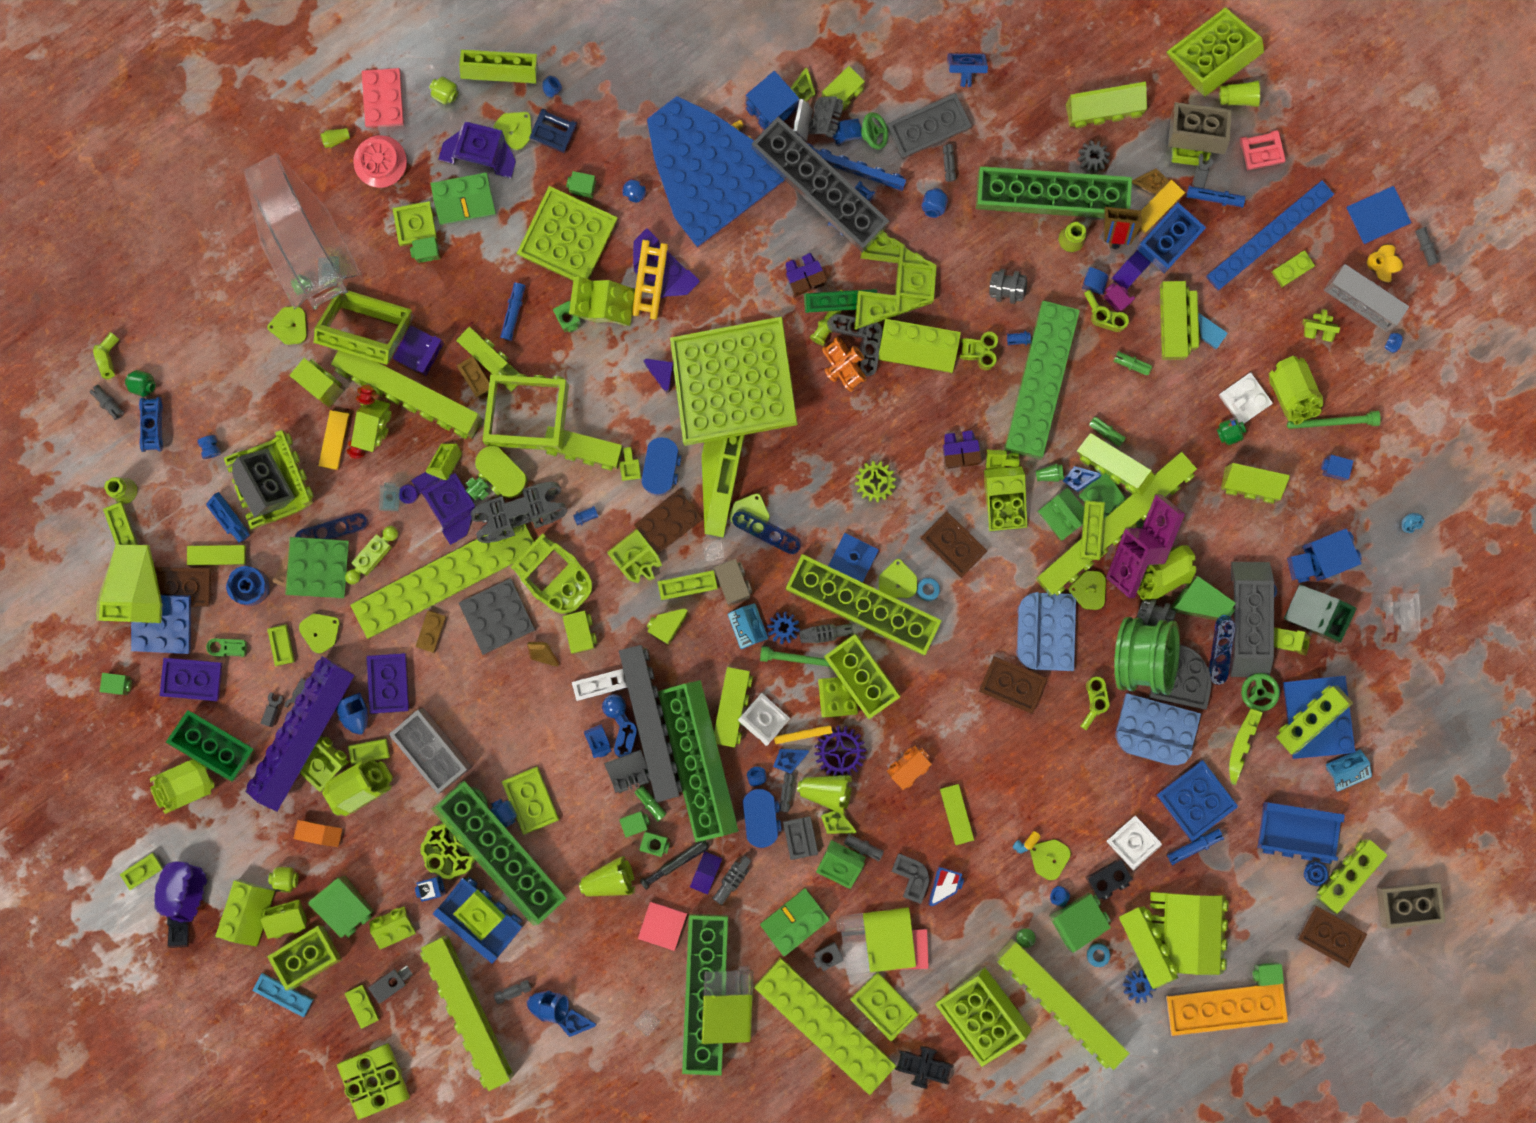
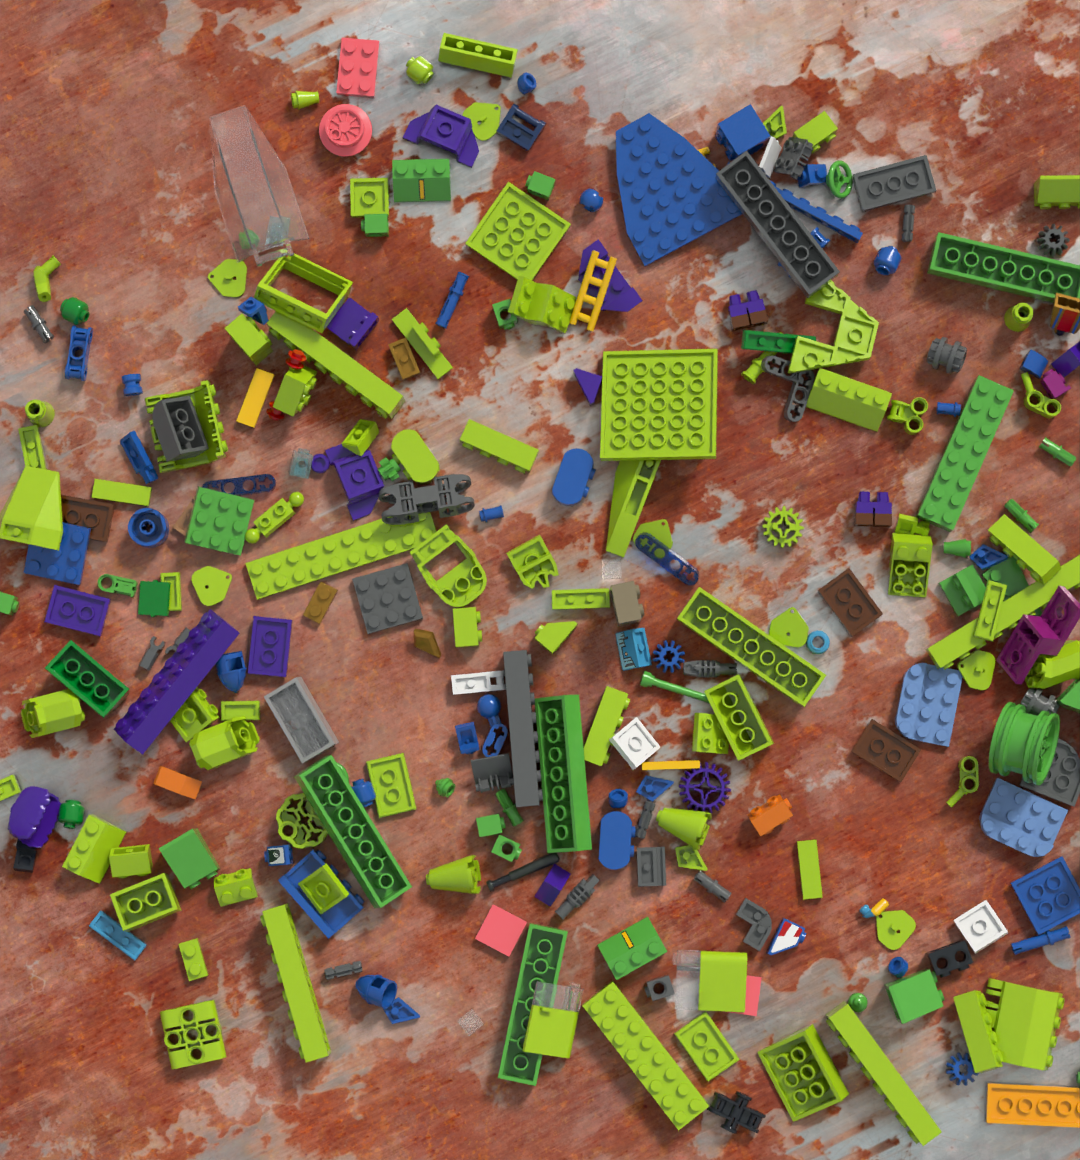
camera: 15 degrees right, 0 degrees up
lime head [268,866,298,892] -> none
dark grey torso [368,966,413,1004] -> none
lime window [482,372,569,451] -> none
lime plate [619,447,641,481] -> none
reddish brown plate [634,490,703,555] -> none
bright green bracket [816,840,866,889] -> none
orange axle [822,336,867,392] -> none
blue tile [828,533,879,583] -> none
blue tile [947,53,988,87] -> none
dark azure piece [1086,943,1111,968] -> none
none -> green head [58,800,85,829]
none -> green piece [138,580,171,617]
none -> blue bracket [238,297,269,325]
none -> bright green plate [435,778,455,797]

